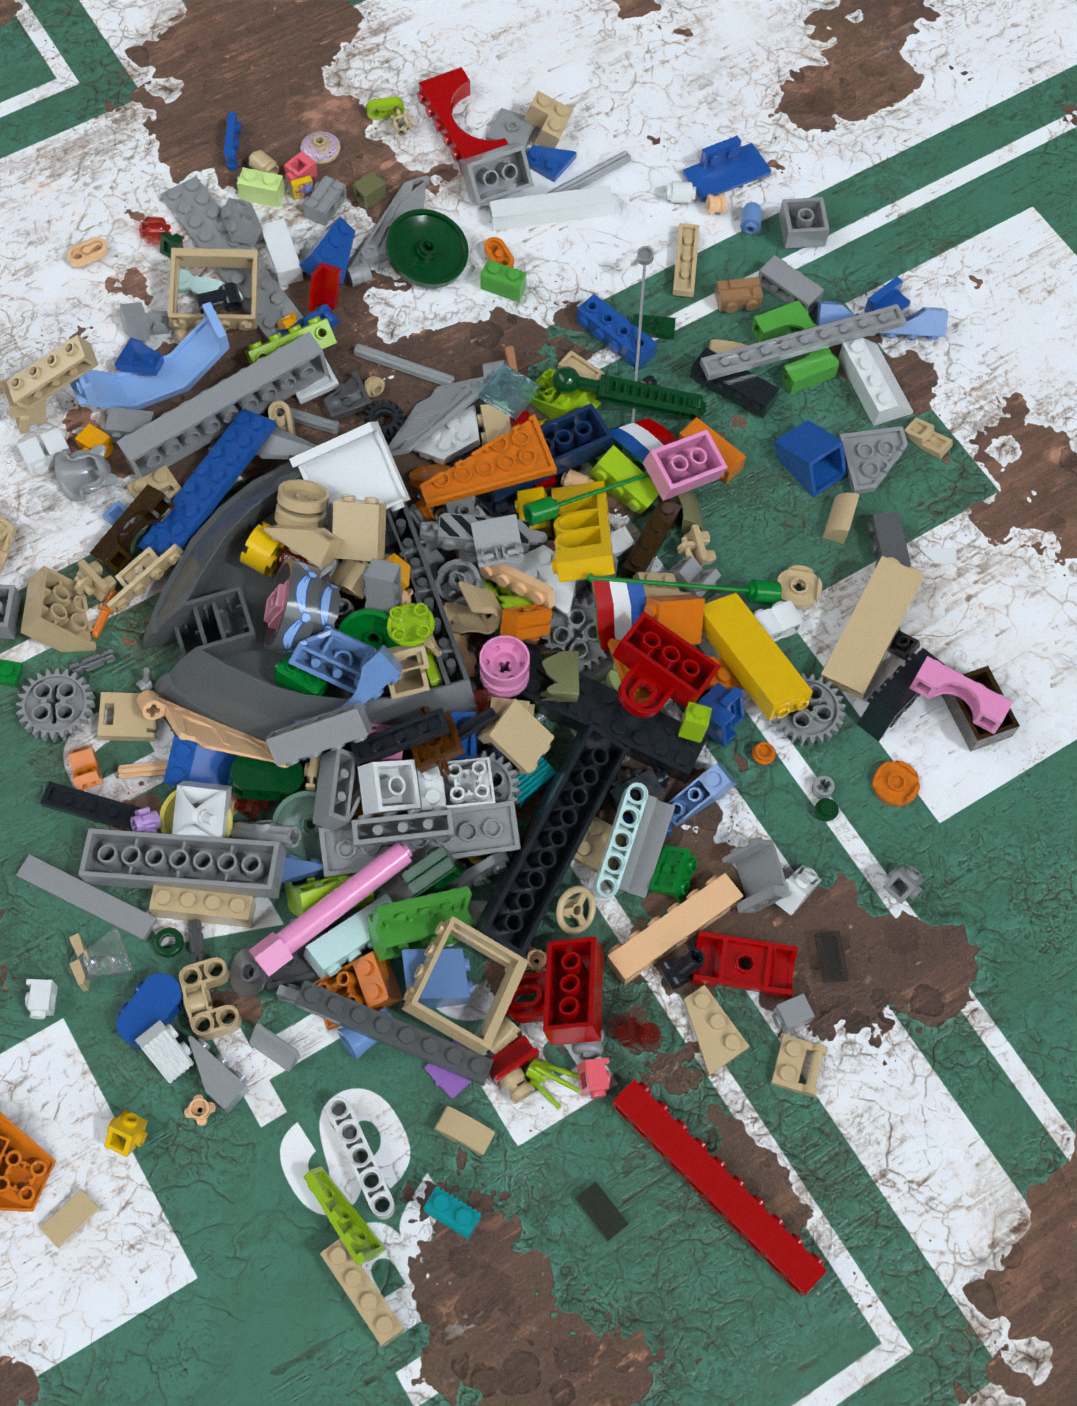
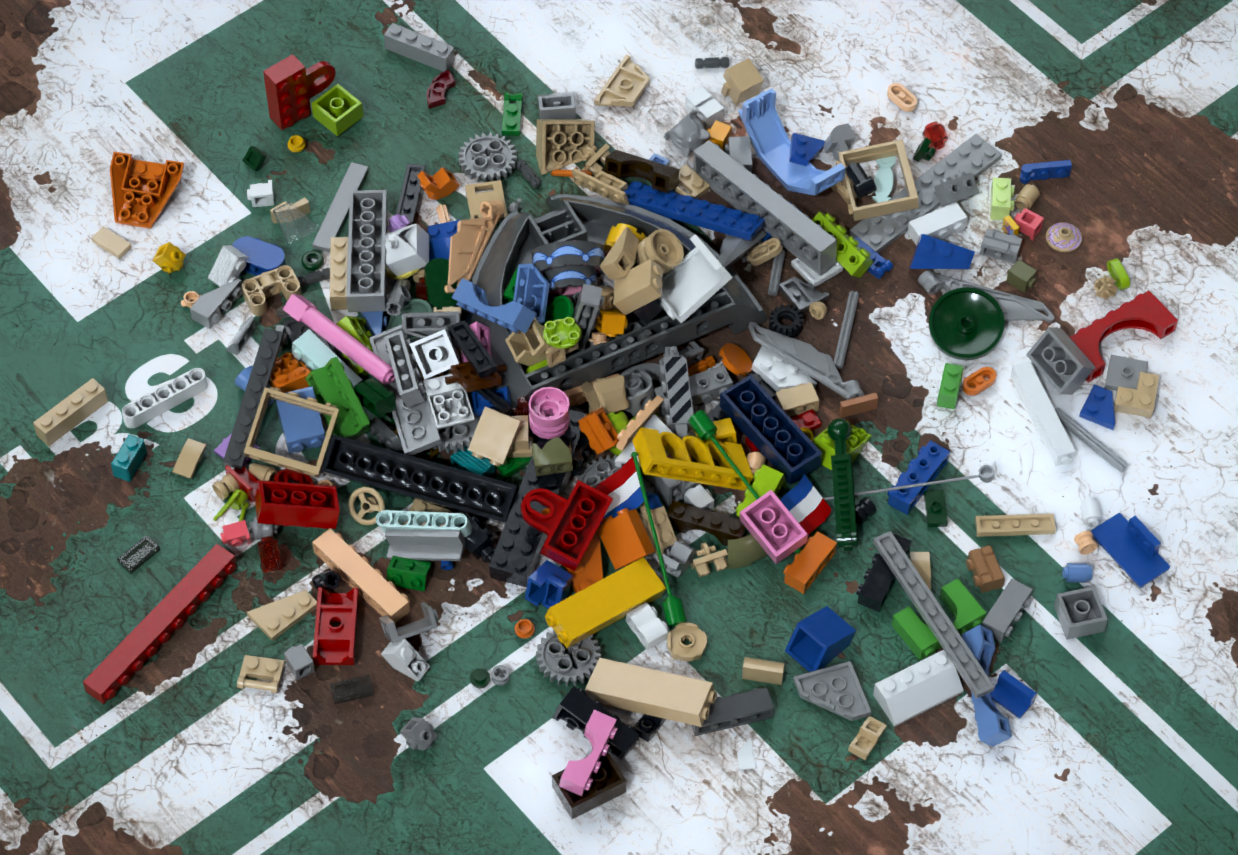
camera: 85 degrees right, 10 degrees down
tan brick [6,335,98,410] -> none
light grey brick [266,701,372,767] -> none
light orange tile [276,312,298,330] -> none
lime wing [303,1166,386,1266] -> none
red panel [308,262,342,311] -> none
orange wing [419,414,557,509] -> none
light grey hinge [470,514,524,568] -> none
clear light blue plate [479,364,540,420] -> none
tan tile [558,350,605,380] -> none
medium blue slope [668,763,738,827] -> none
lime brick [678,701,712,743] -> none
orange tile [872,760,920,807] -> none

